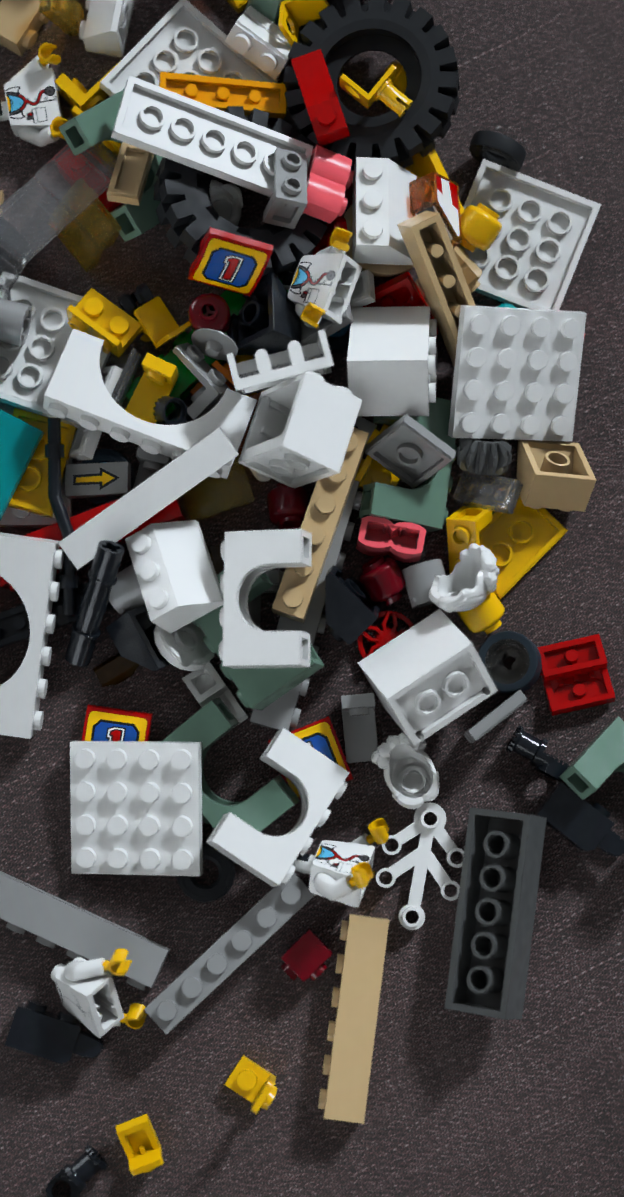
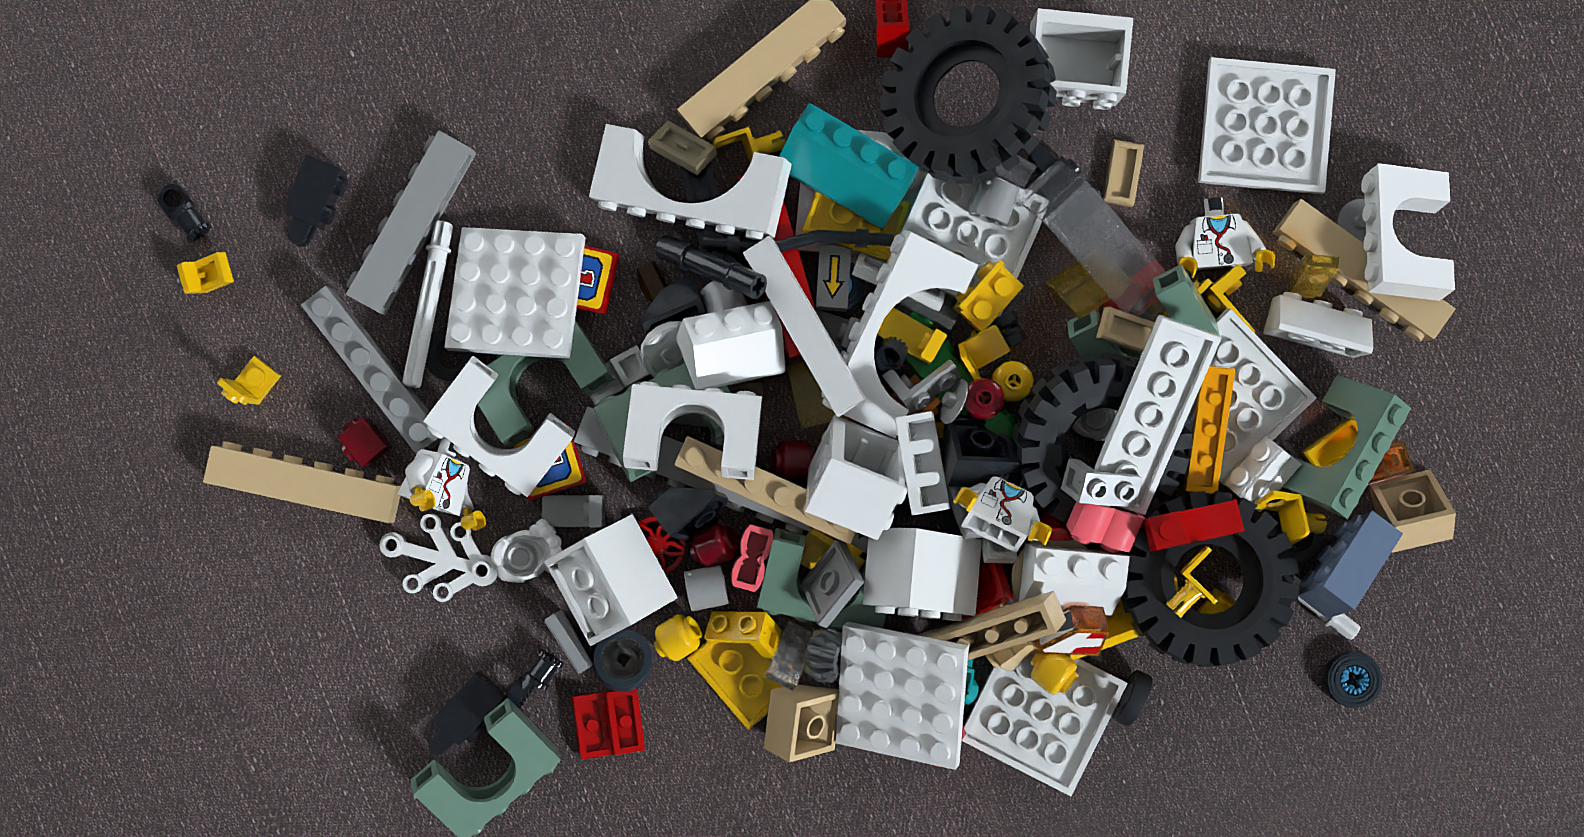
camera: 95 degrees right, 5 degrees up
white torso [51,948,147,1038] -> none
slope [188,227,274,296] -> none
white hair [428,543,499,613] -> none
dark grey brick [444,807,547,1020] -> none
none -> white axle [402,221,453,388]
none -> yellow head [991,361,1034,403]

